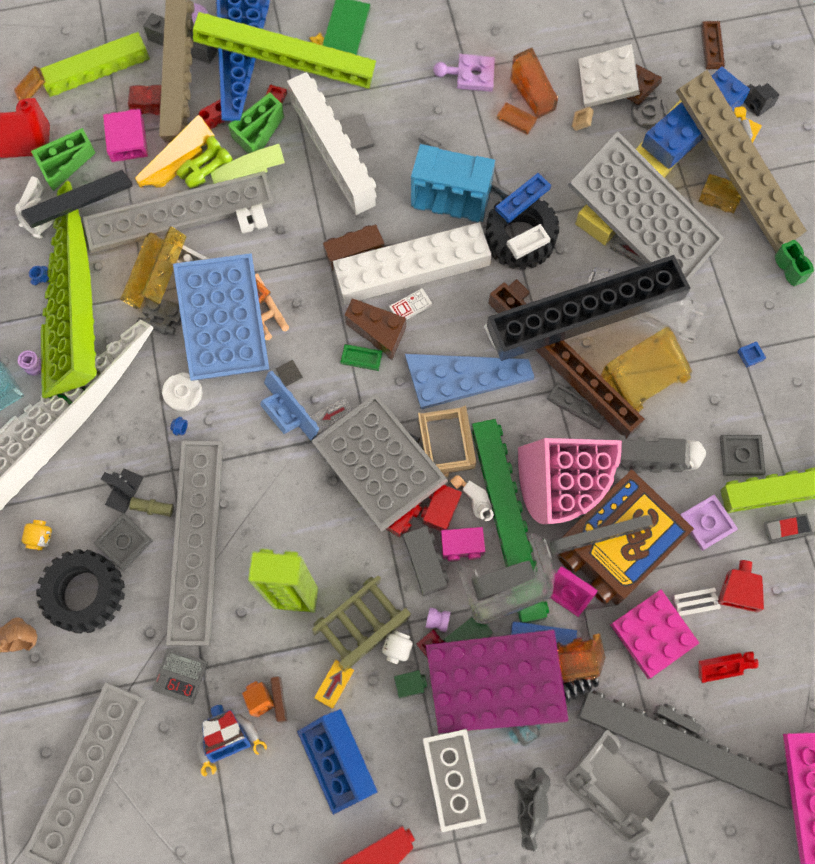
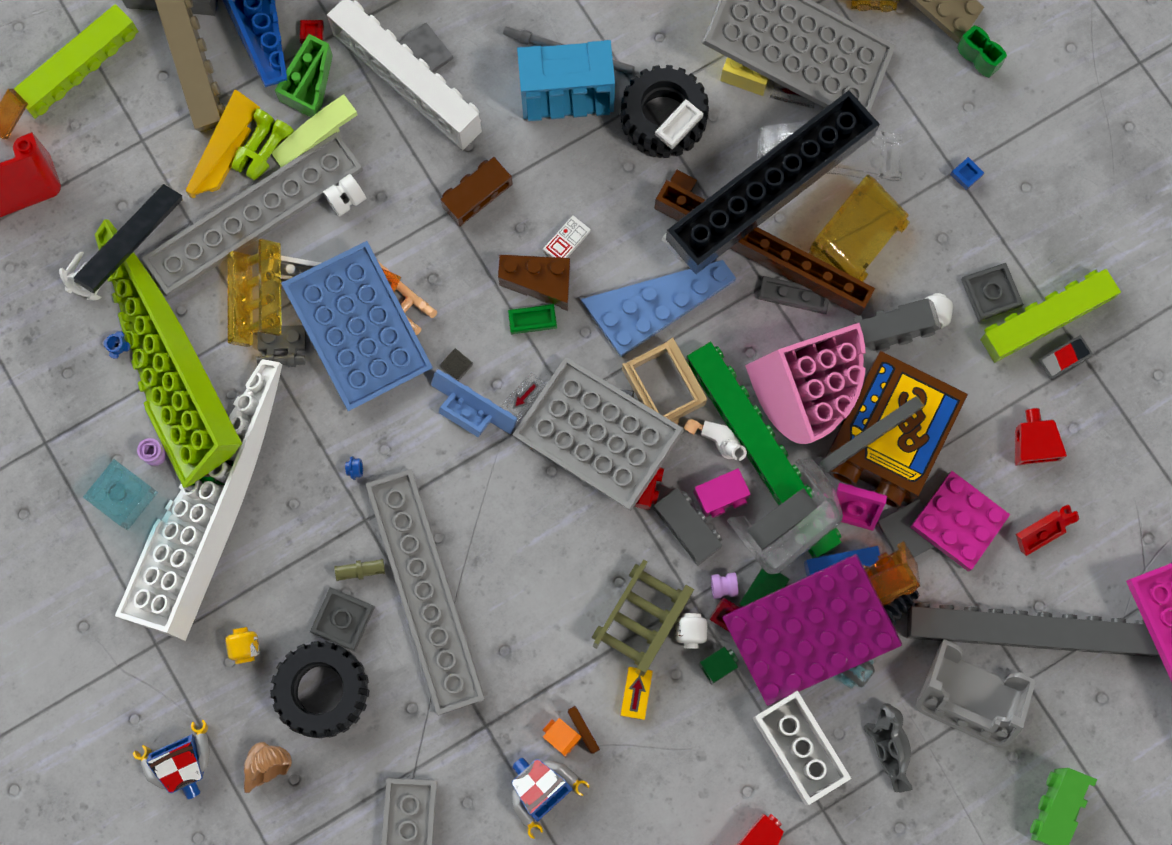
camera: 20 degrees left, 5 degrees up
white tile [19,176,44,207] -> none
bright green wedge [31,128,96,191] -> none
black bracket [101,468,143,514] -> none
dark pink brick [103,109,148,162] -> none
clear red brick [128,85,161,115] -> none
tile [152,649,208,704] -> none
white tile [162,372,203,412] -> none
red leg [198,99,225,130] -> none
lime brick [248,549,318,613] -> none
blue slope [297,709,378,815] -> none
white brick [333,222,491,305] -> none
red brick [421,485,462,532] -> none
blue plate [495,173,551,223] -> none
dark grey plate [653,703,701,735] -> none
white tile [673,588,721,616] -> none
lavender plate [680,494,738,551] -> none

